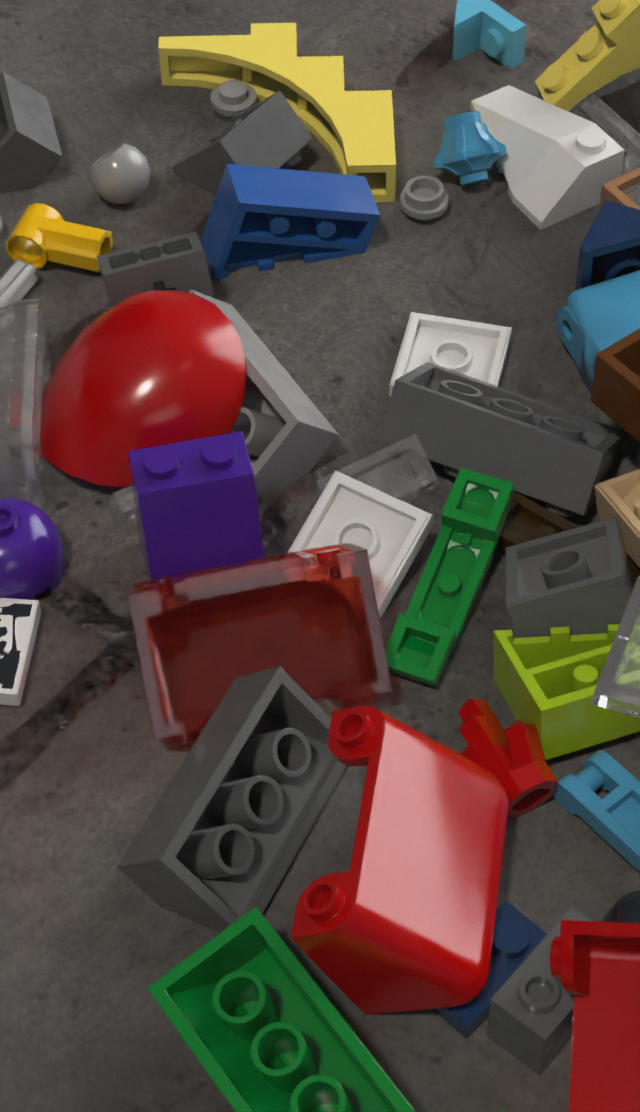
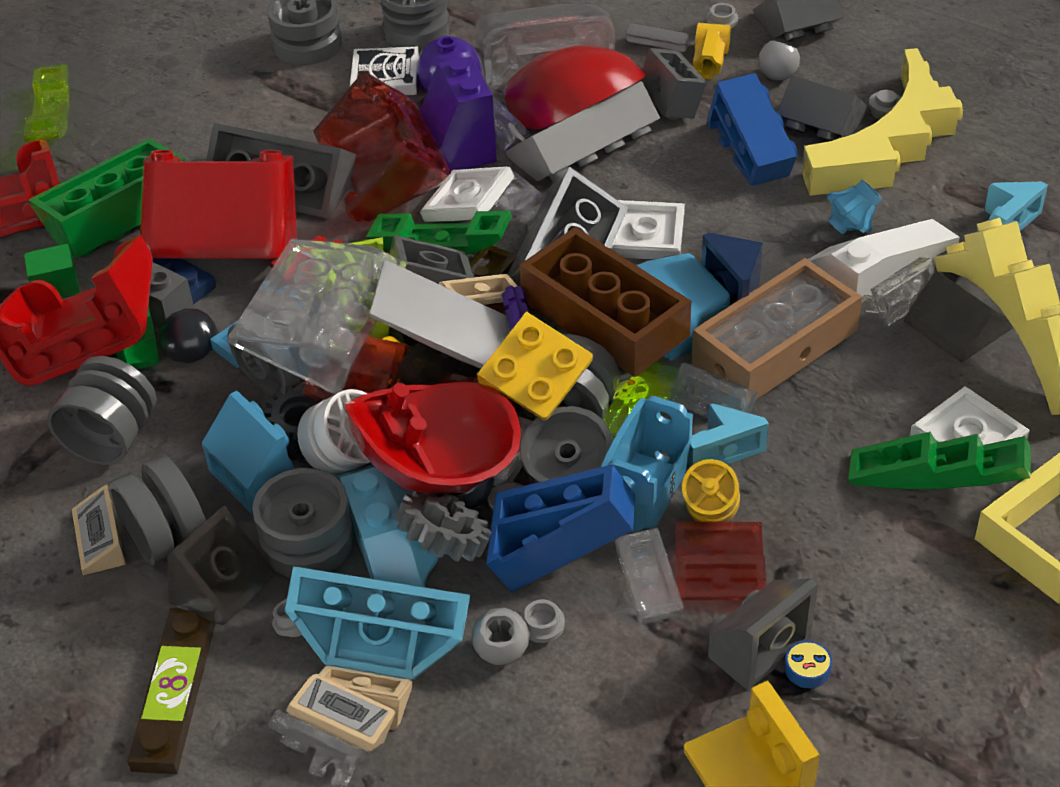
camera: 85 degrees right, 5 degrees down
light grey plate [400,176,449,220] -> none

